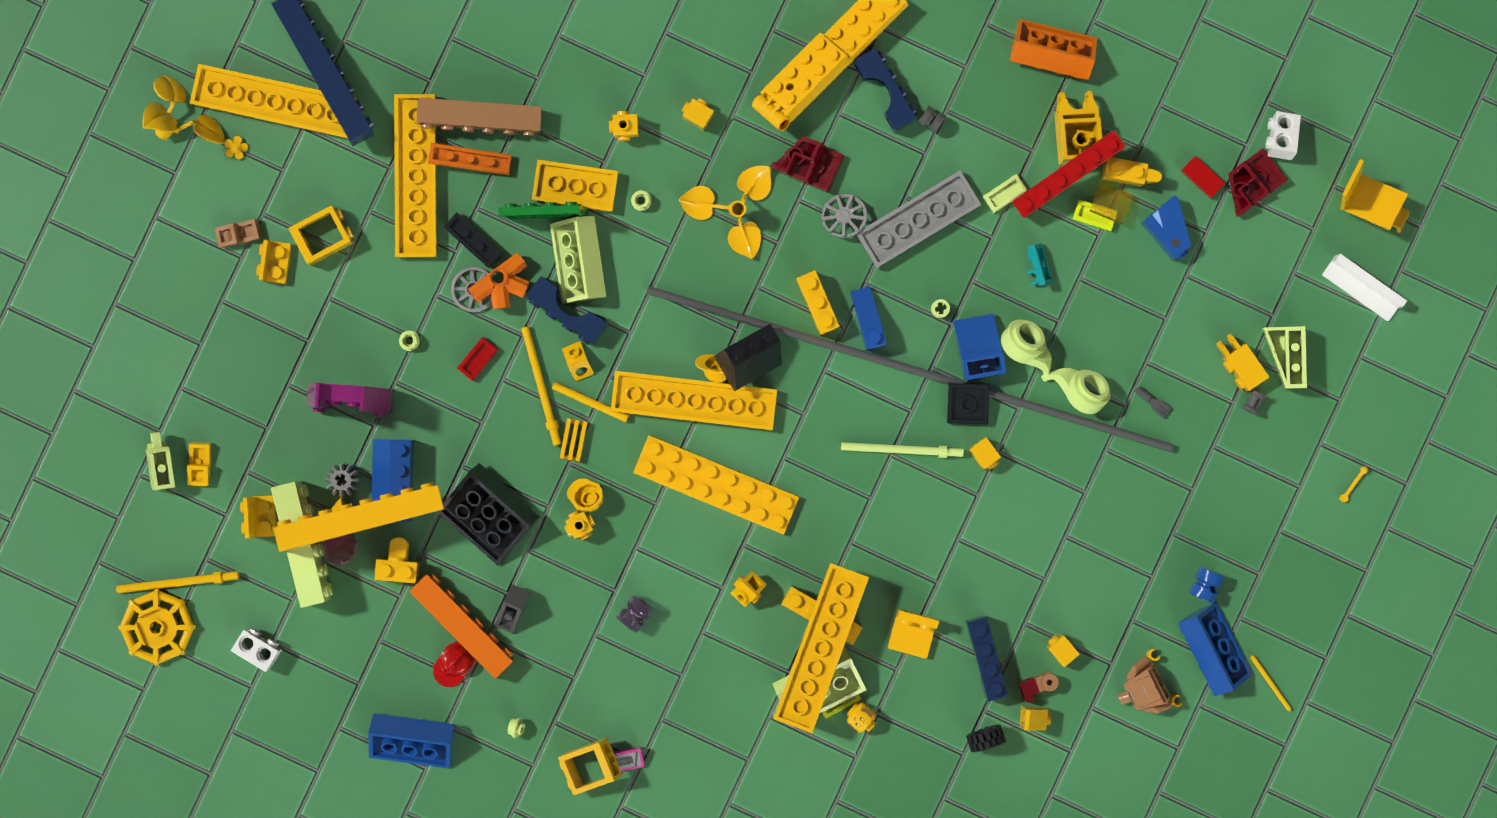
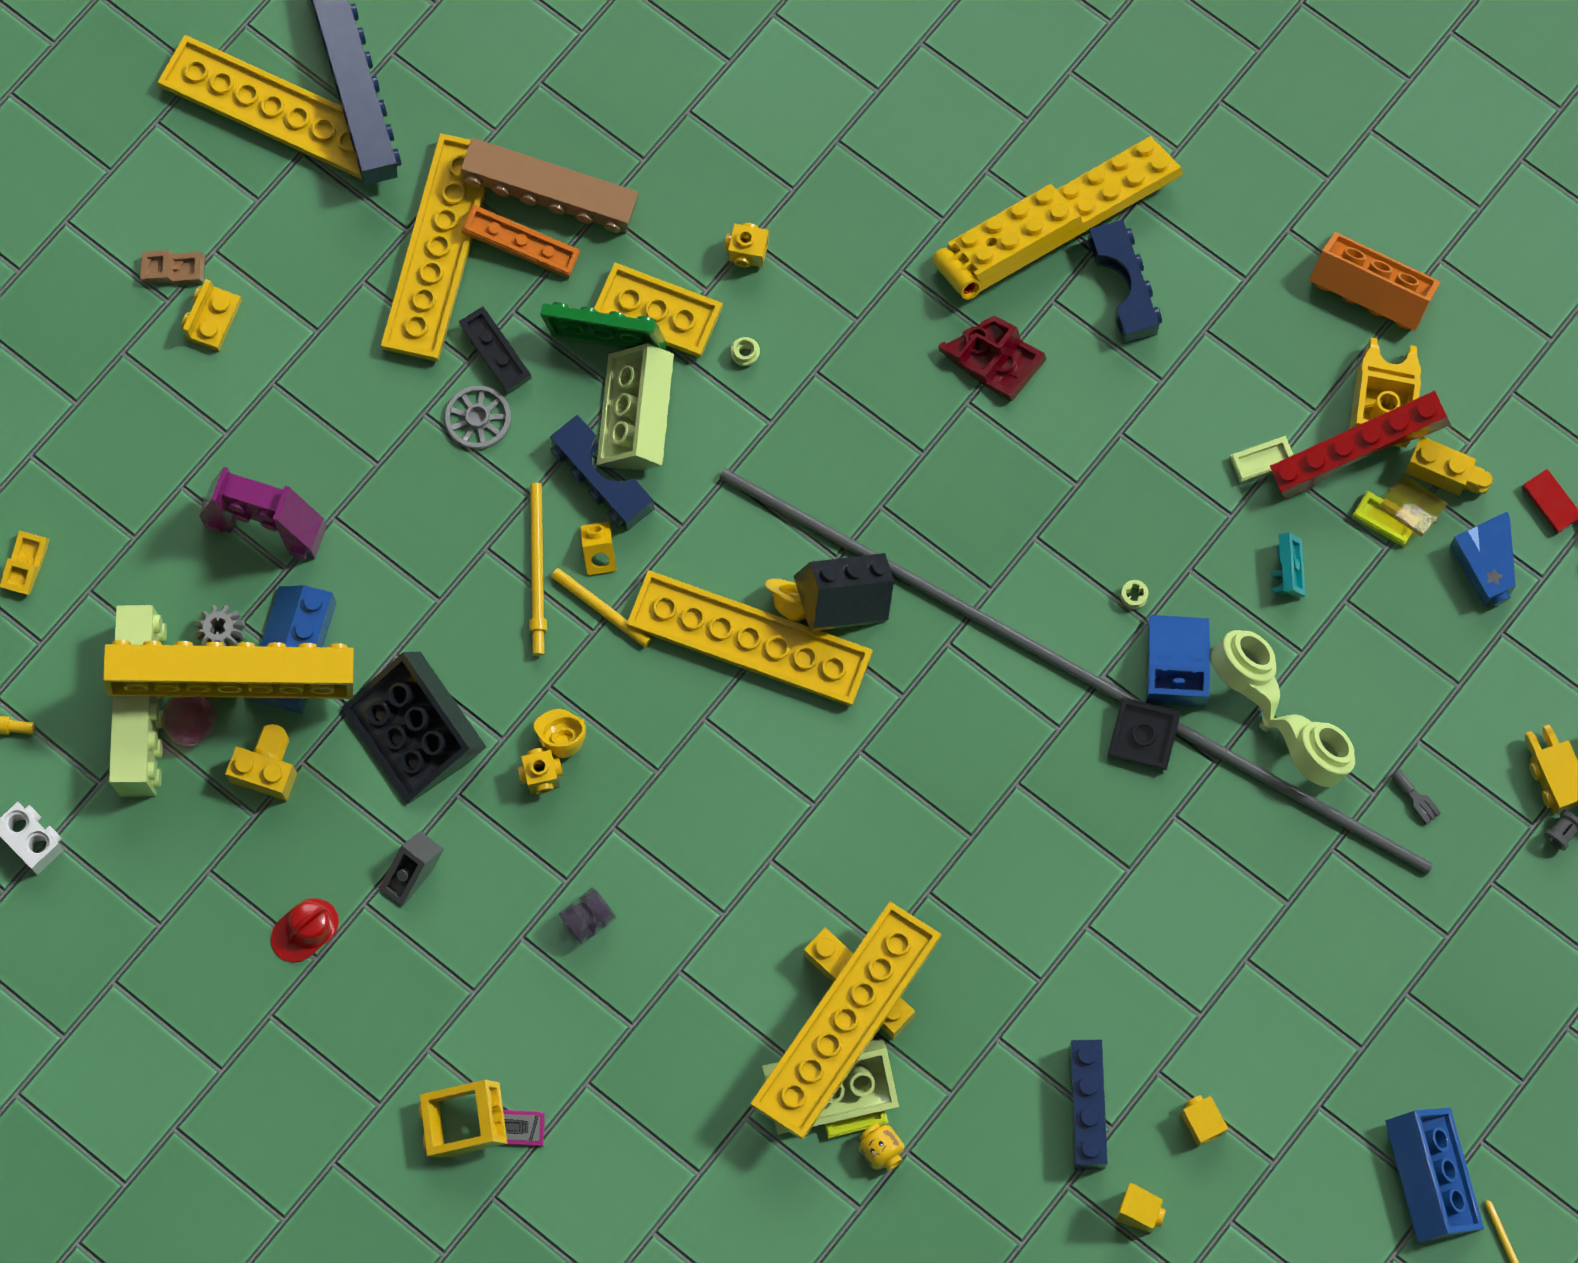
camera: 20 degrees right, 15 degrees down
yellow plant [142,75,225,144] -> none
yellow plant [224,136,248,160] -> none
yellow bracket [240,495,277,539] -> none
yellow window [288,205,354,266] -> none
blue slope [368,713,455,769] -> none
yellowish green plate [399,331,420,351] -> none
orange brick [409,574,513,679] -> none
red tile [457,337,498,381] -> none
orange piece [468,253,529,309] -> none
yellowish green plate [508,718,525,738] -> none
yellow tile [560,418,588,462] -> none
yellow plate [633,435,799,535] -> none
yellow plant [679,166,771,259] -> none
yellow brick [681,98,714,131] -> none
yellow brick [731,571,767,607] -> none
yellow brick [796,270,840,336] -> none
light grey wheel [821,194,867,238] -> none
yellowish green bar [841,442,964,458] -> none
blue slope [850,286,887,350] -> none
light grey plate [856,170,981,269] -> none
yellow bracket [888,609,939,658] -> none
dark grey wheel [918,106,946,134] -> none
black tyre [966,724,1006,753] -> none
yellow brick [968,437,1001,470] -> none
leg [1018,672,1059,703] -> none
medium nougat torso [1118,649,1182,714] -> none
blue wheel [1189,567,1225,604] -> none

